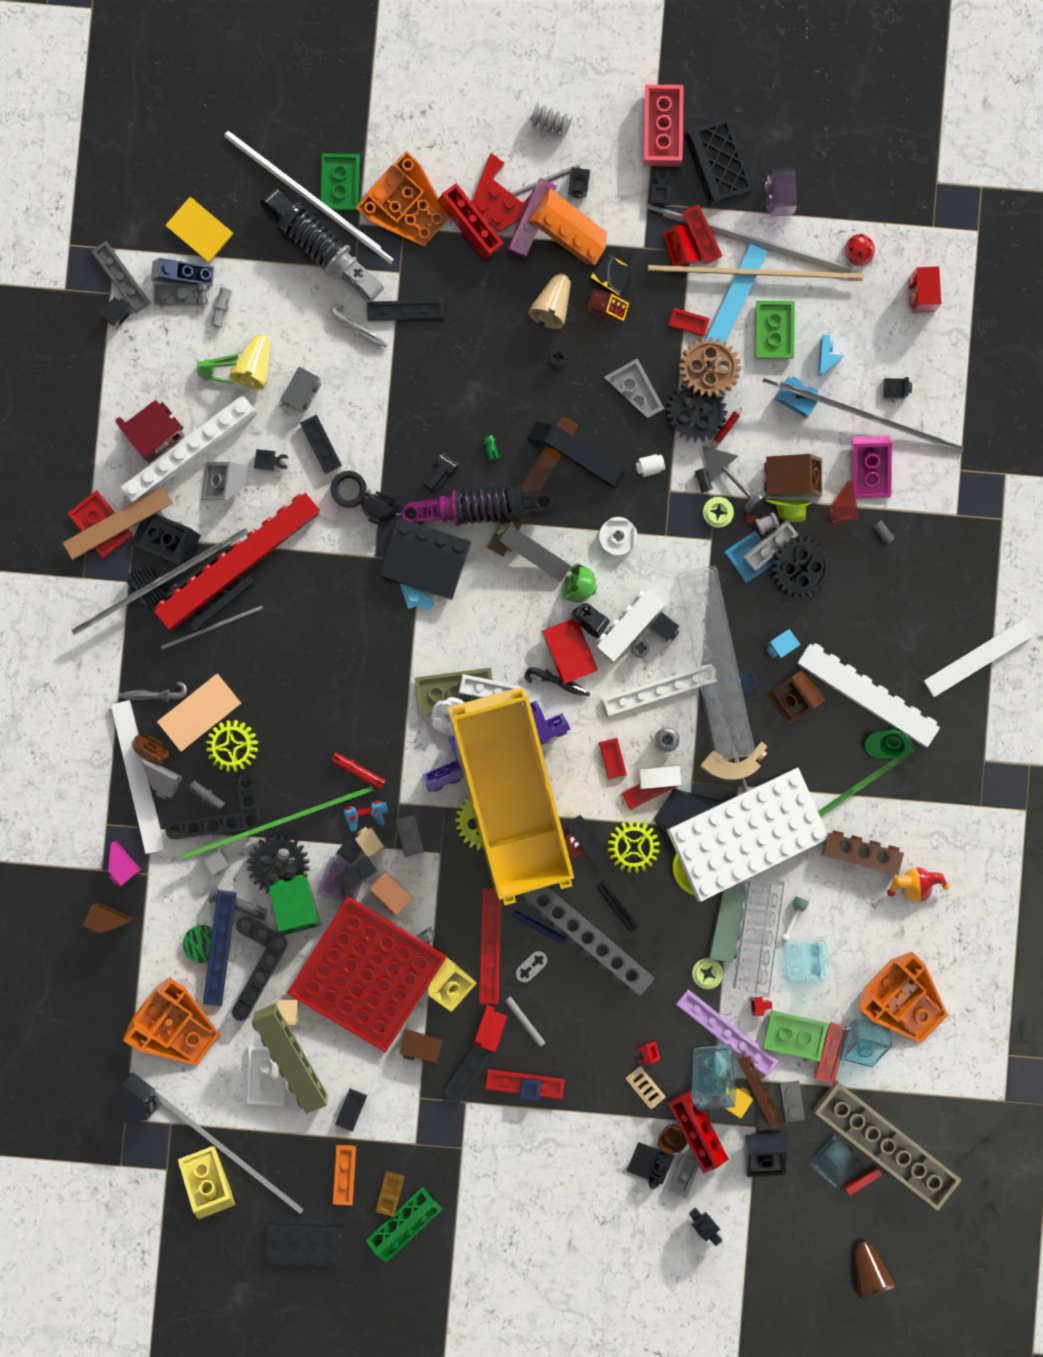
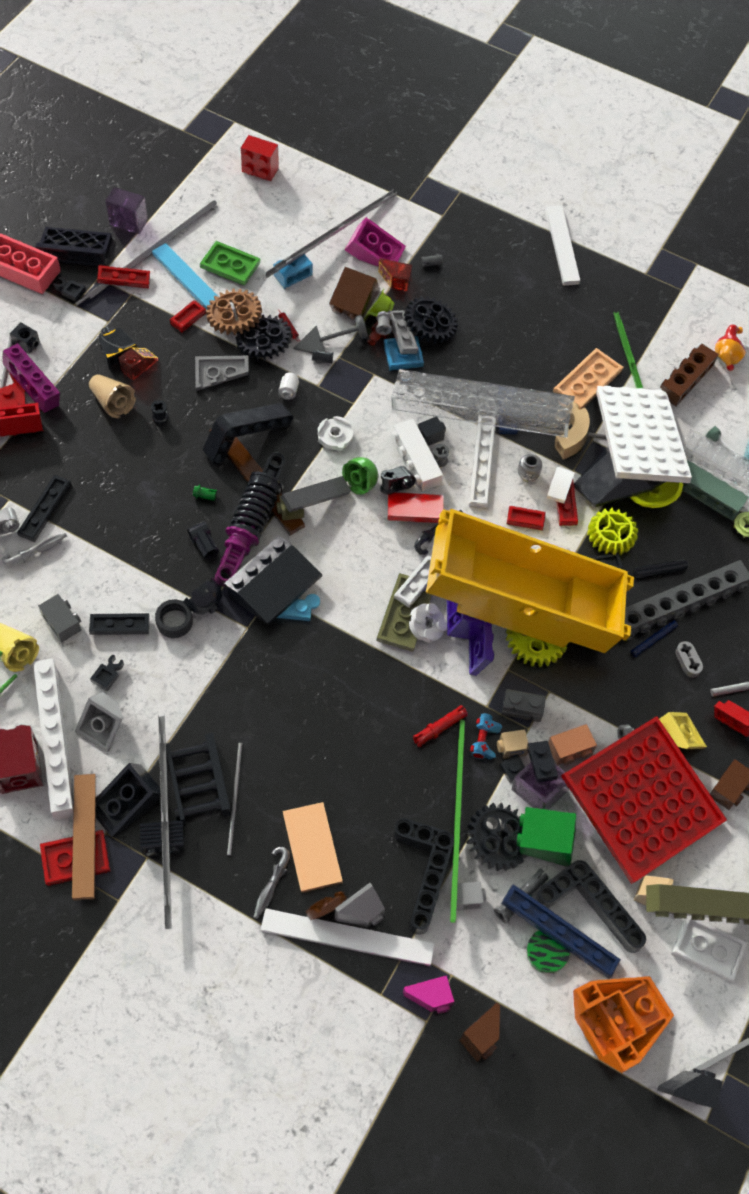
camera: 70 degrees left, 25 degrees down
red brick [154,492,320,632] -> none
dark grey pin [188,781,226,813] -> none
neon yellow gear [206,720,258,772] -> none
red tile [479,888,501,1004] -> none
orange slope [528,188,607,265] -> none
tan piece [648,265,864,282] -> none
red panel [663,225,701,266] -> none
yellowish green gear [703,497,734,528] -> none
medium azure brick [766,629,800,660] -> none
reddish brown slope [767,668,825,725] -> none
white brick [796,643,940,748] -> none
medium azure slope [818,335,844,376] -> none
red helmet [845,234,875,266] -> none
green piece [865,729,912,759] -> none
black bracket [883,377,912,399] -> none
none -> light nougat tile [553,348,623,409]

